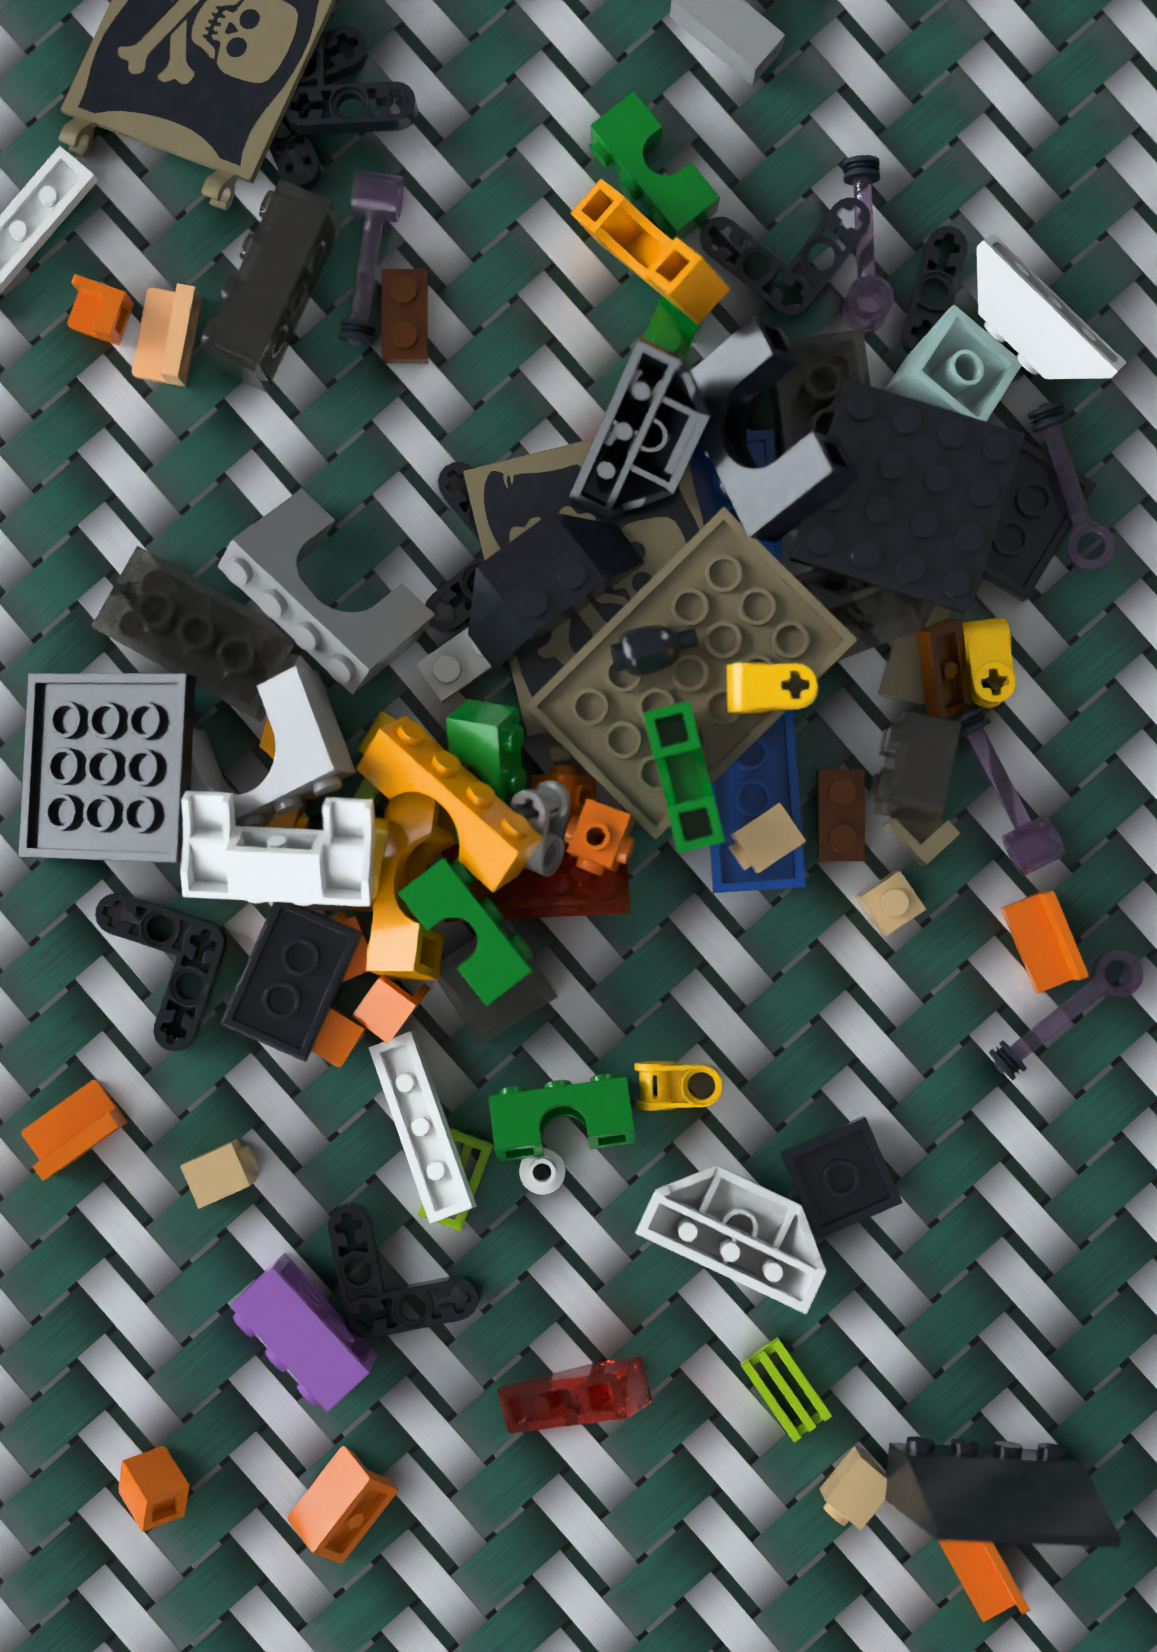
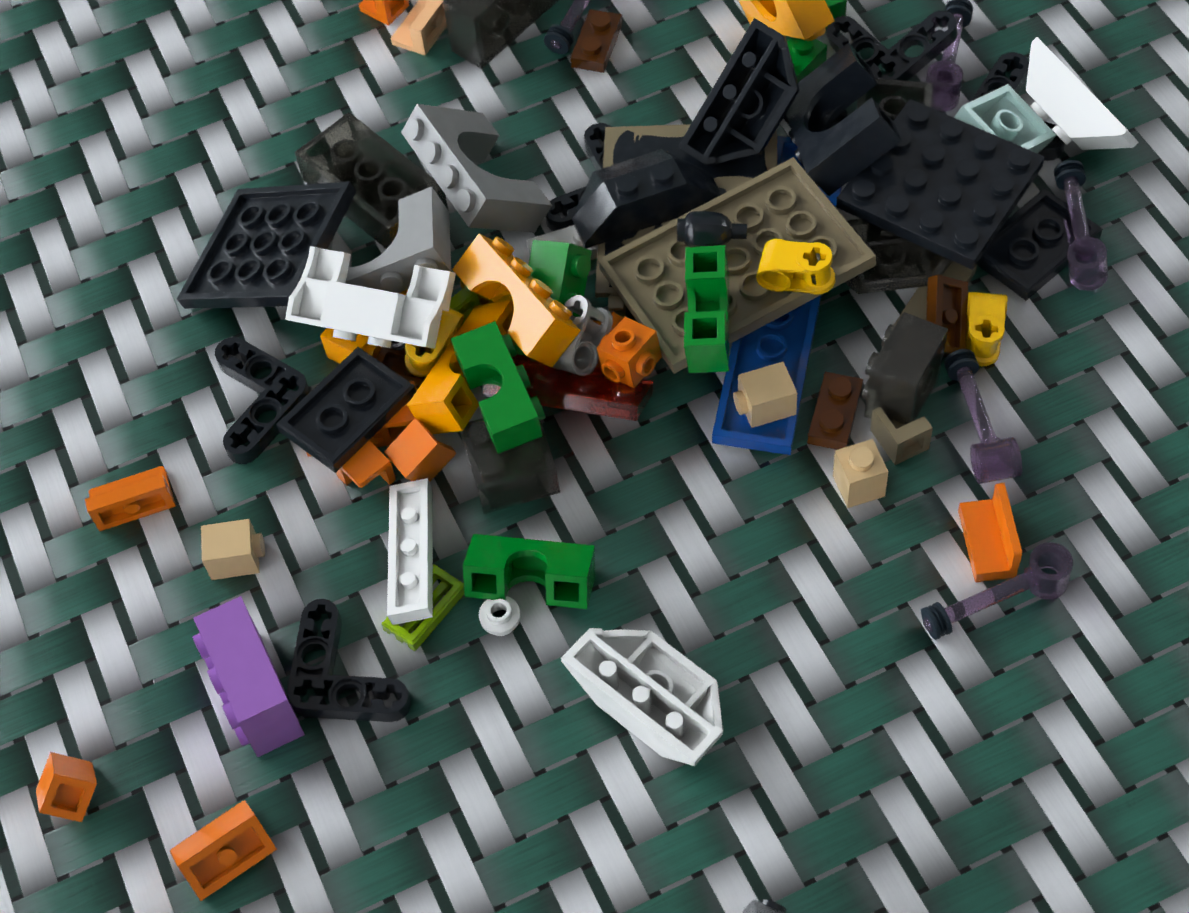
camera: 20 degrees right, 30 degrees down
clear red slope [497,1355,652,1434] -> none
yellow piece [634,1061,722,1111] -> none
lime tile [740,1337,832,1443] -> none
black plate [779,1116,903,1240] -> none

